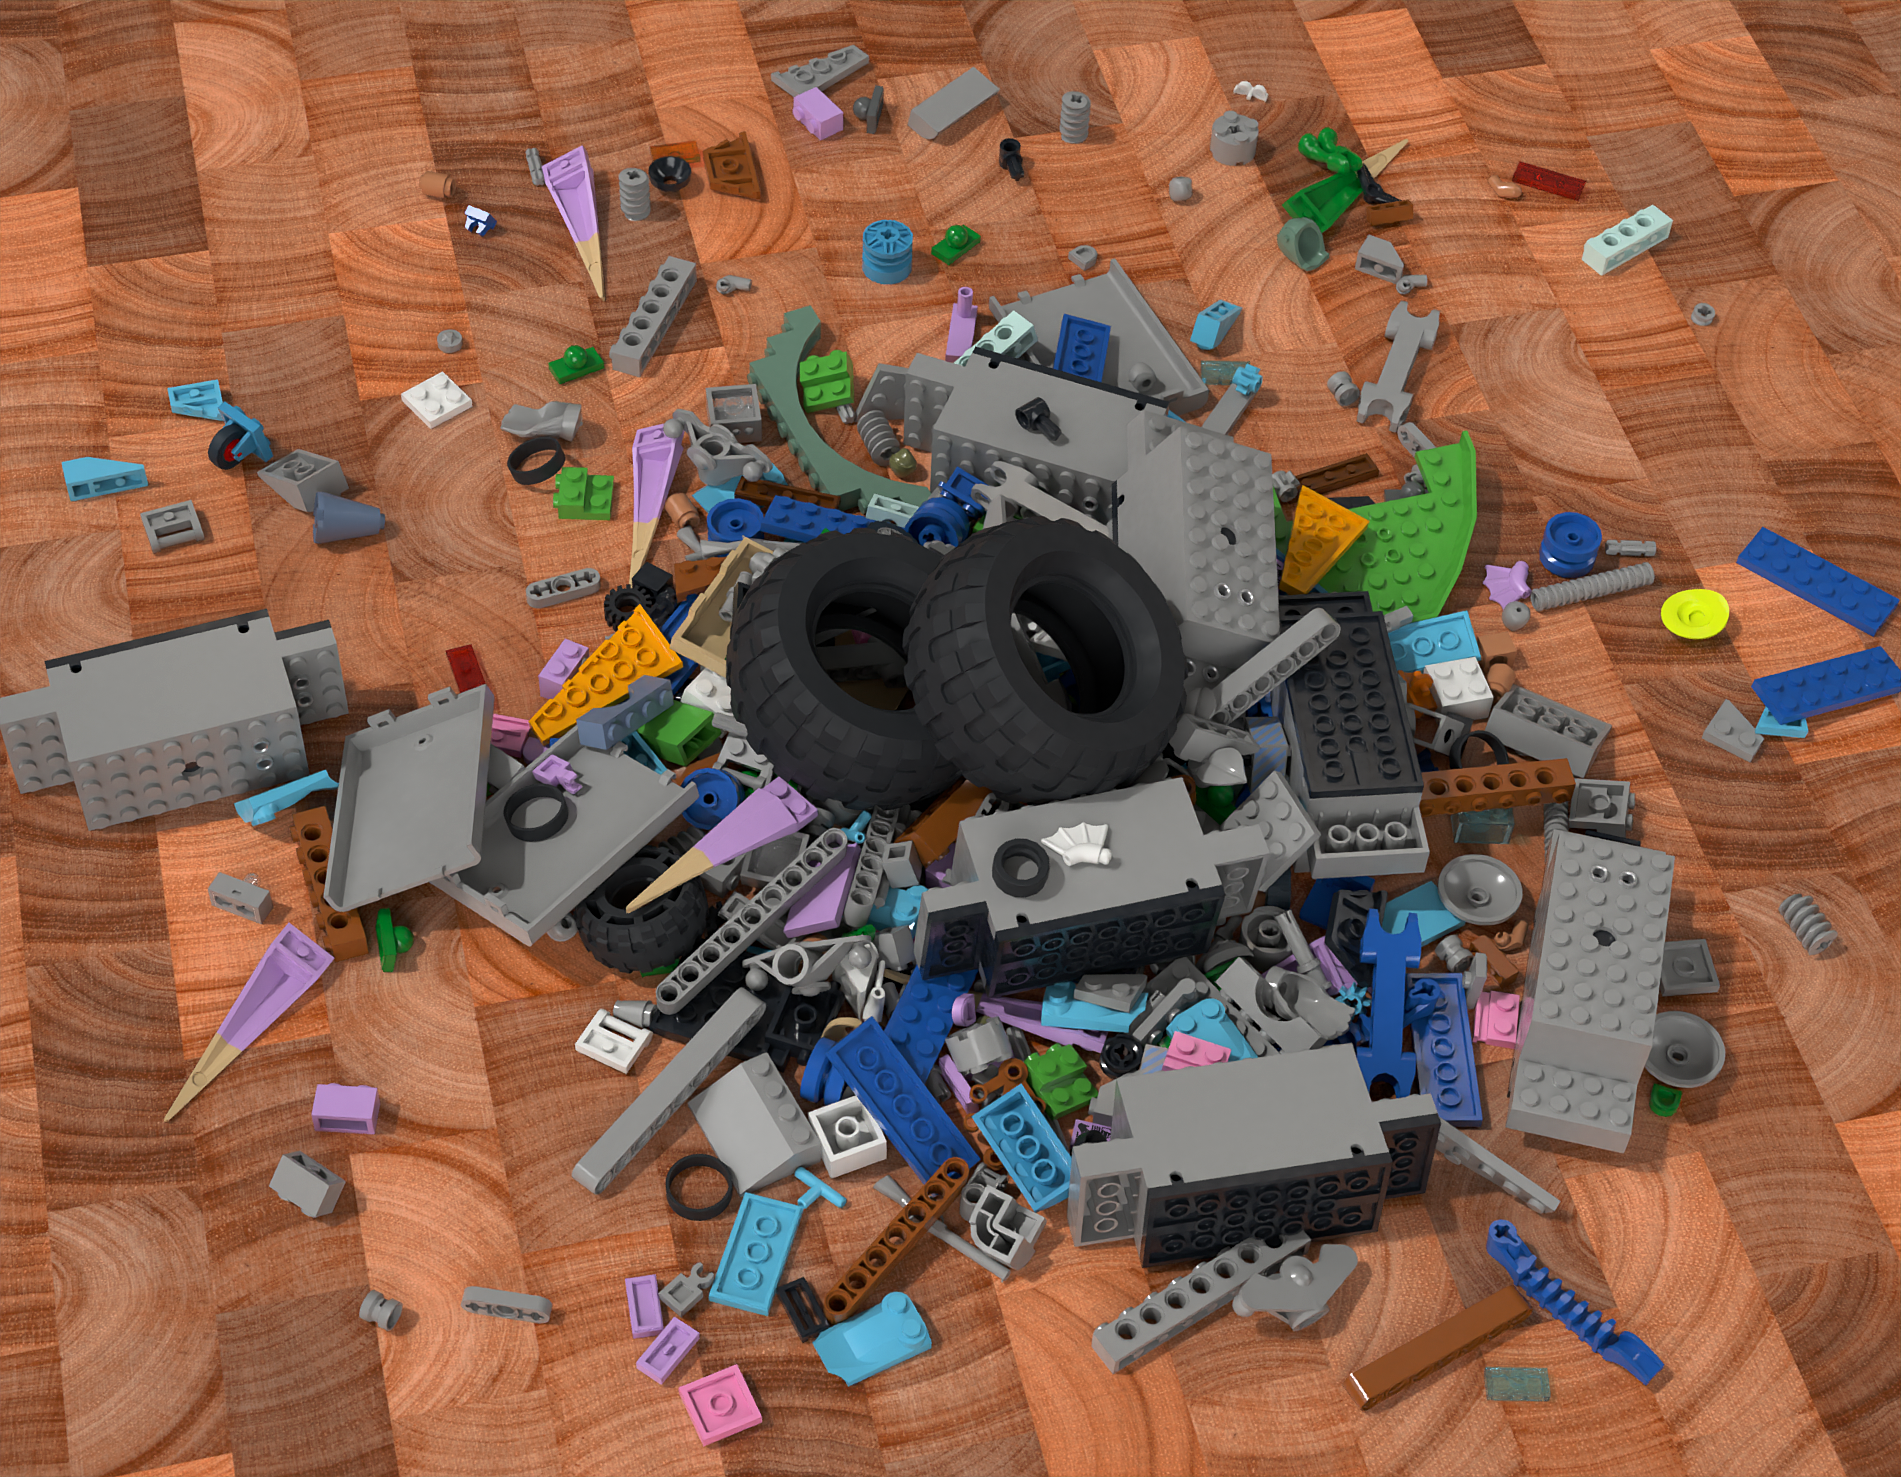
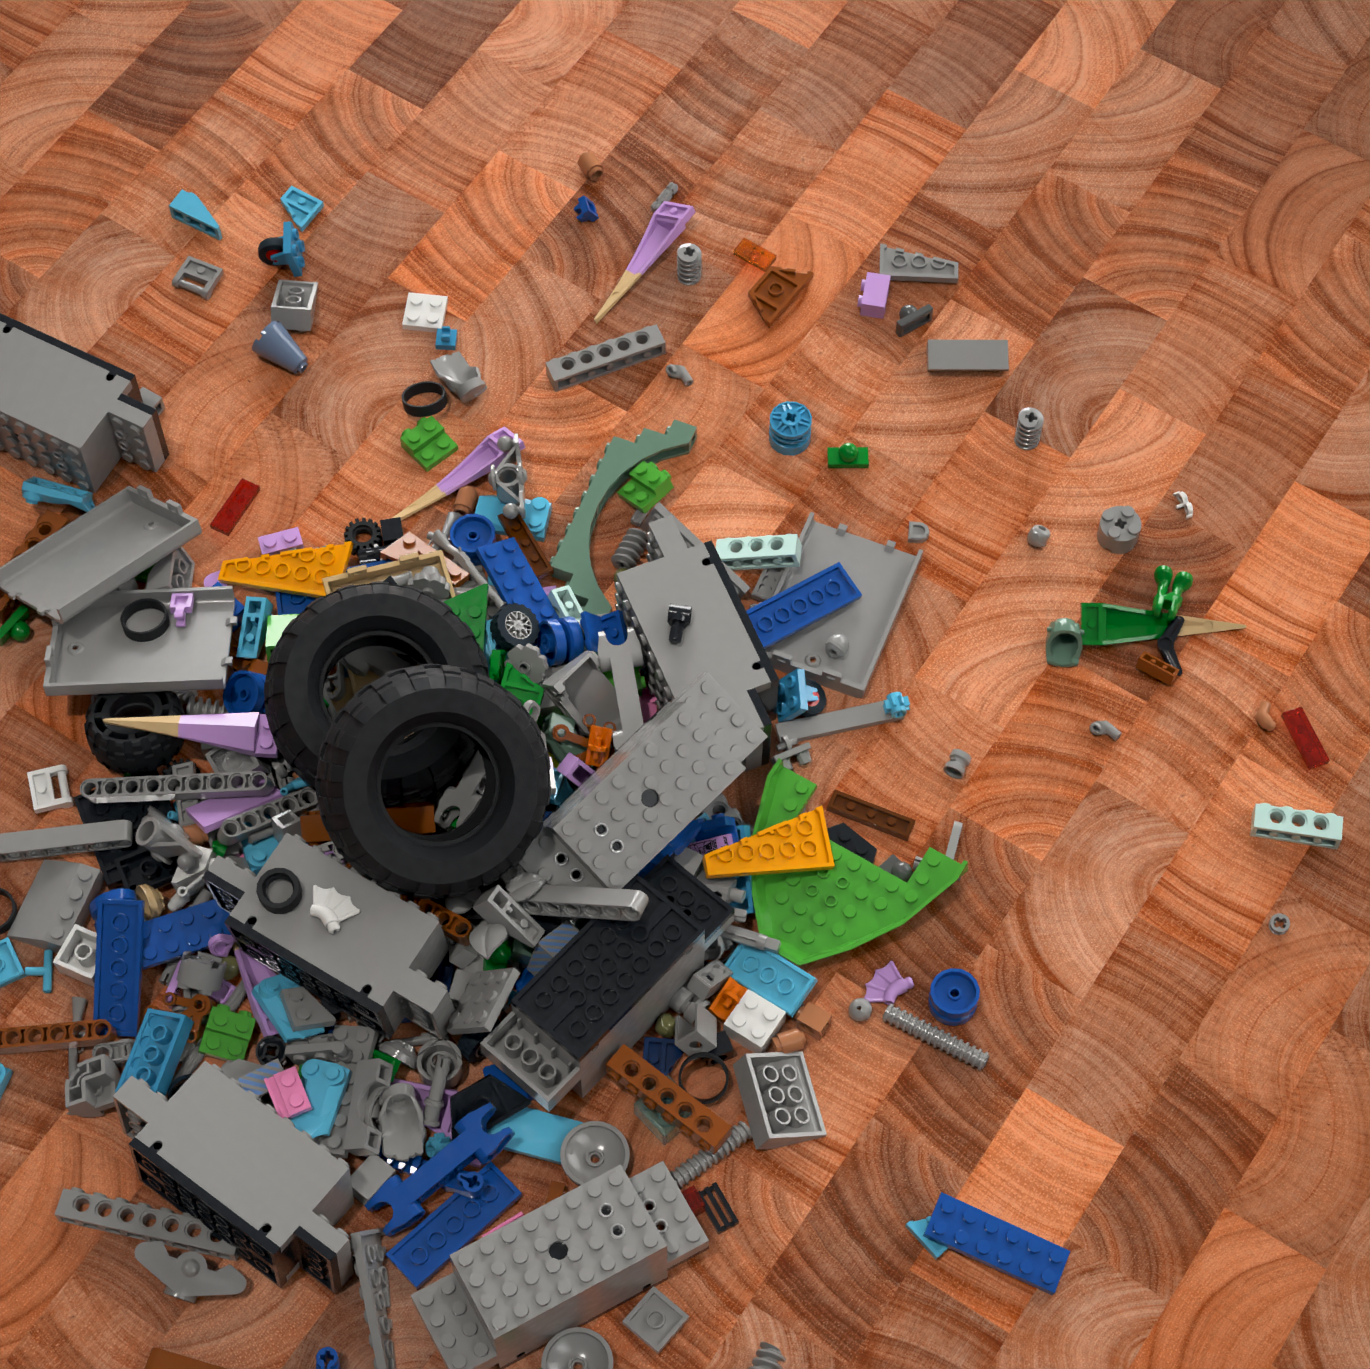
camera: 50 degrees right, 10 degrees up
light grey tile [437,329,463,353] -> none
bright pink plate [491,714,531,758] -> none
light grey beam [526,568,601,608] -> none
green tile [548,345,604,385] -> none
sand blue arch [576,675,674,750] -> none
light grey cone [613,1000,658,1029] -> none
black piece [648,156,692,193] -> none
light grey piece [706,384,762,443] -> none
lavender piece [945,287,978,363] -> none
black axle [999,138,1024,181] -> none
medium azure slope [1190,299,1242,350] -> none
clear light blue plate [1200,361,1250,385] -> none
light grey gear [1272,470,1300,502] -> none
light grey slope [1355,235,1404,284] -> none
light grey piece [1356,300,1440,432] -> none
light grey wheel [1435,935,1474,973] -> none
light grey plate [1462,952,1487,1009] -> none
light grey plate [1569,778,1635,838] -> none
light grey axle [1605,540,1656,556] -> none
neon yellow hat [1661,589,1729,639] -> none
light grey wing [1702,699,1764,762] -> none
blue plate [1736,527,1900,637] -> none
none -> dark azure tile [435,326,457,350]

